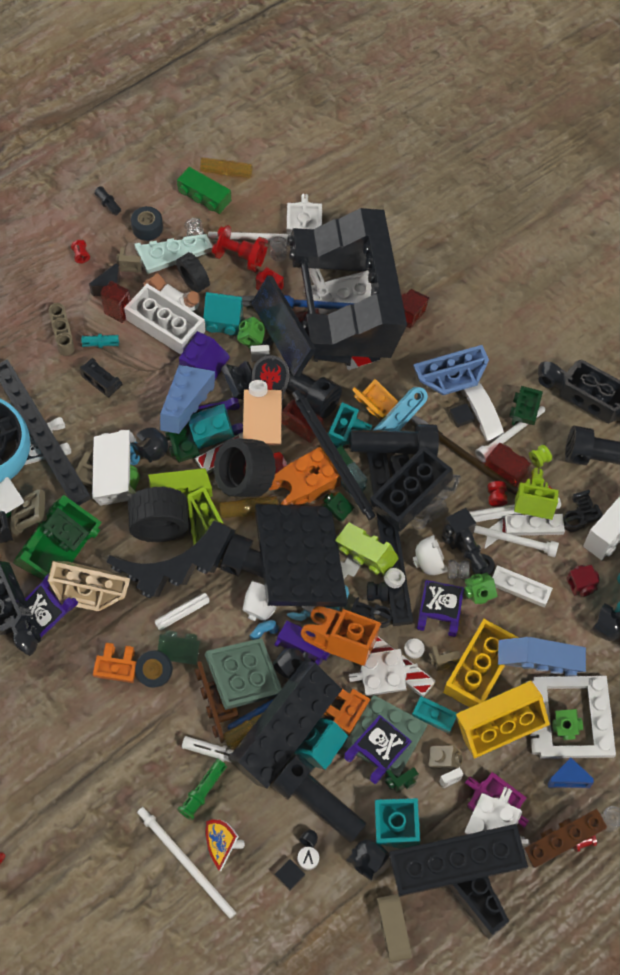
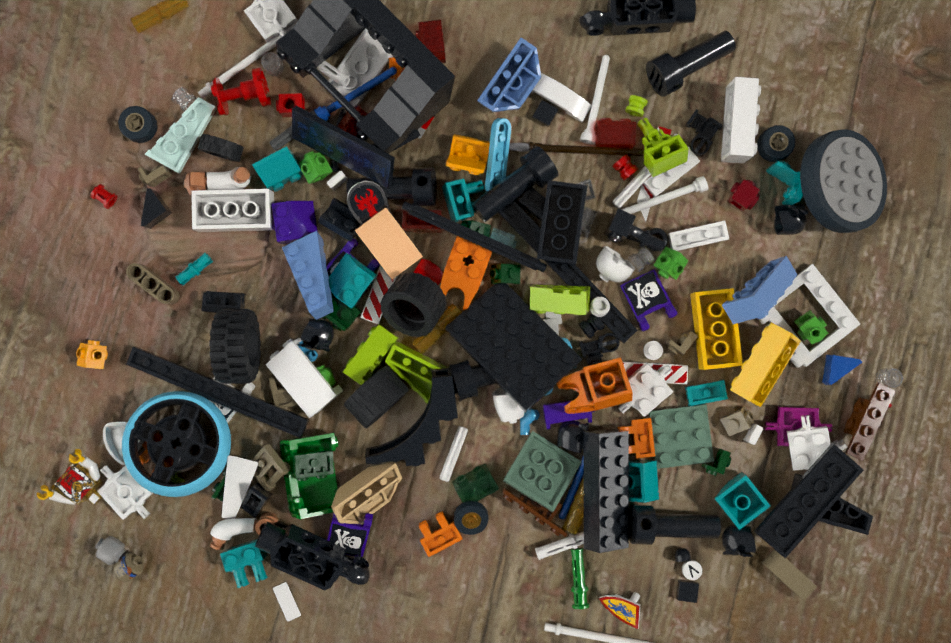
camera: 30 degrees left, 25 degrees up
black axle [94,186,121,216] -> none
clear red brick [100,281,131,323] -> none
green brick [177,166,232,214] -> none
white tile [249,380,268,397] -> none
flag [344,715,412,784] -> none
dark green bracket [509,386,543,426] -> none
none -> black tyre [209,309,261,384]

